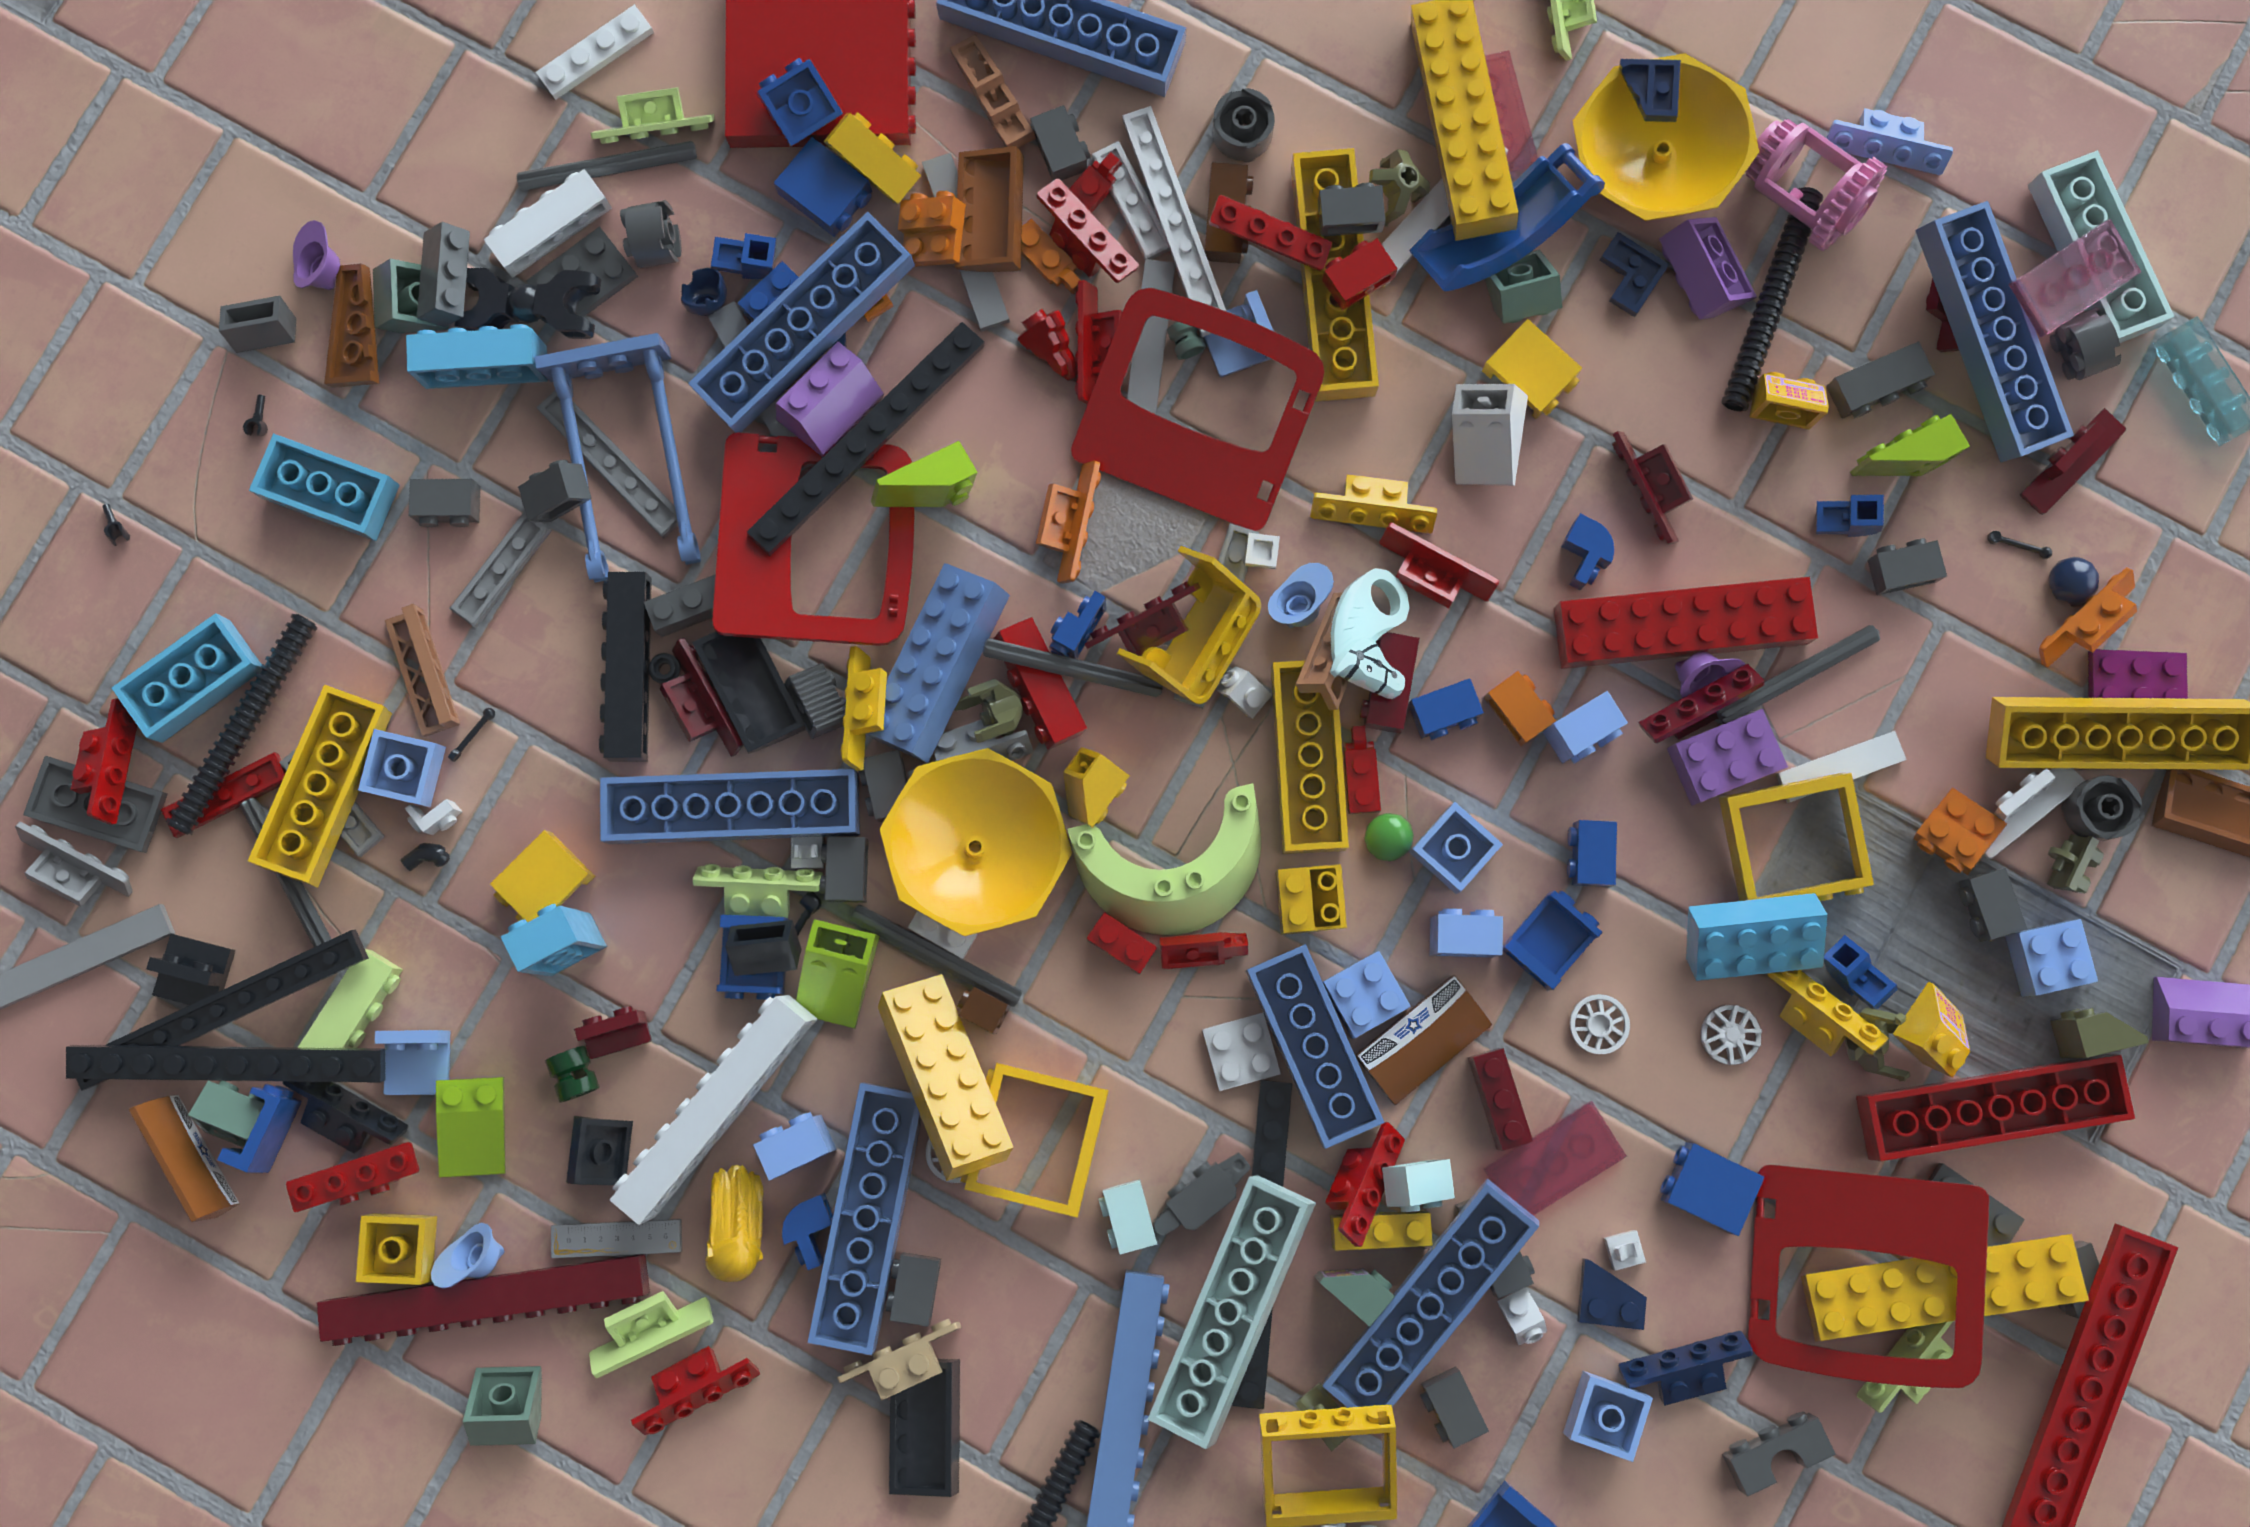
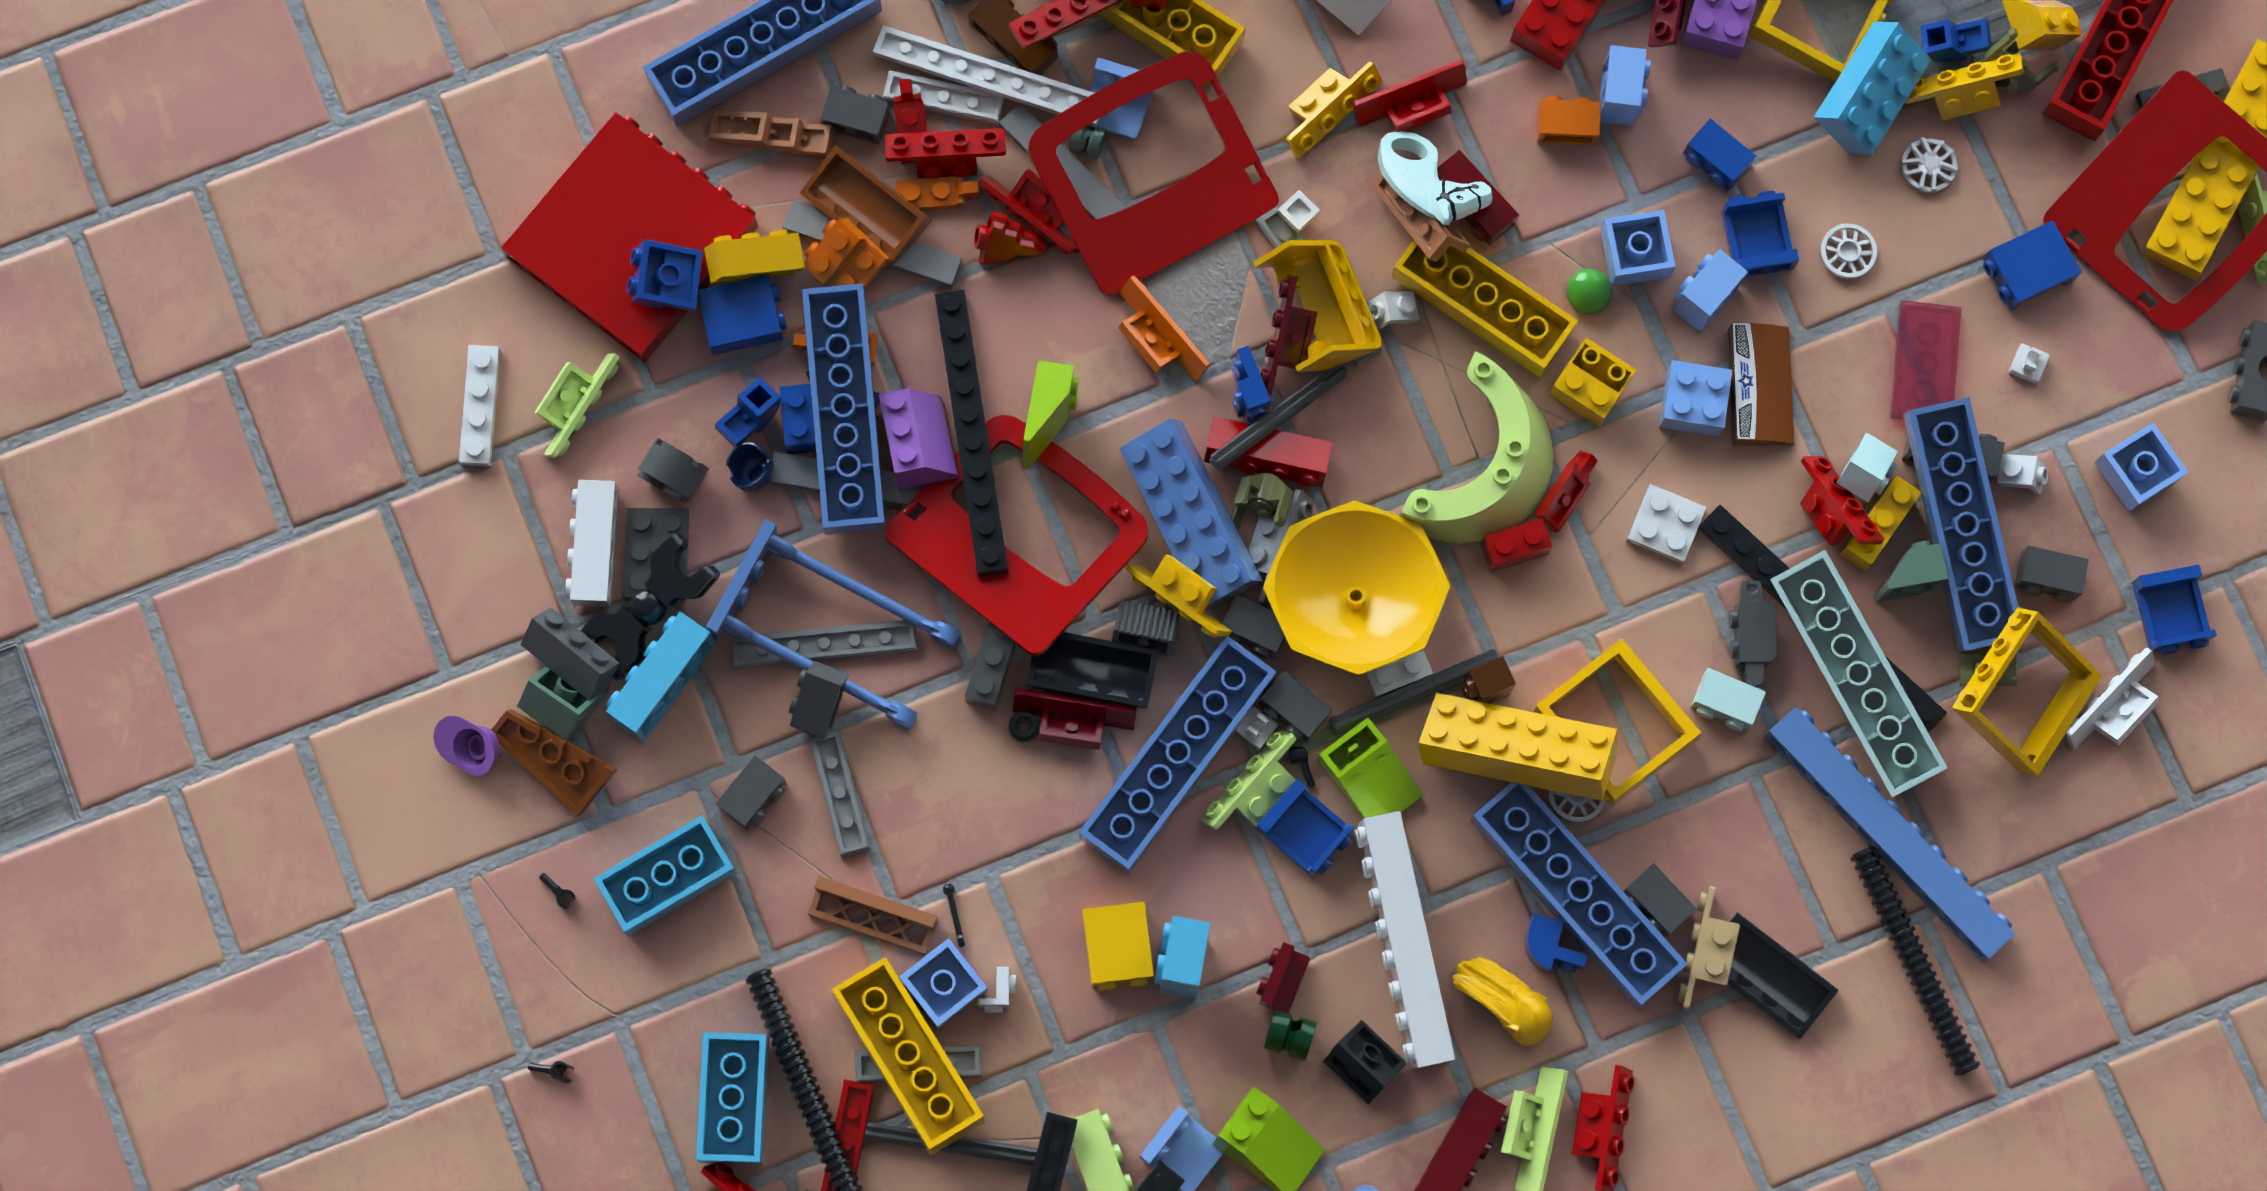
camera: 55 degrees left, 5 degrees down
dark grey brick [219,296,296,353] -> none
black arm [401,843,450,871] -> none
dark grey axle [517,141,697,191] -> none
light grey tile [551,1219,682,1258] -> none
black brick [599,572,652,762] -> none
black brick [725,920,802,976] -> none
light blue brick [753,1112,837,1180] -> none
yellow slope [1063,747,1130,828] -> none
medium blue brick [1245,944,1385,1149] -> none
light blue piece [1268,563,1334,628] -> none
red hinge [1343,725,1381,814] -> none
blue brick [1408,678,1484,741] -> none
dark red brick [1467,1048,1533,1151] -> none
dark blue wing [1577,1258,1647,1330] -> none
dark blue bracket [1618,1331,1753,1406] -> none

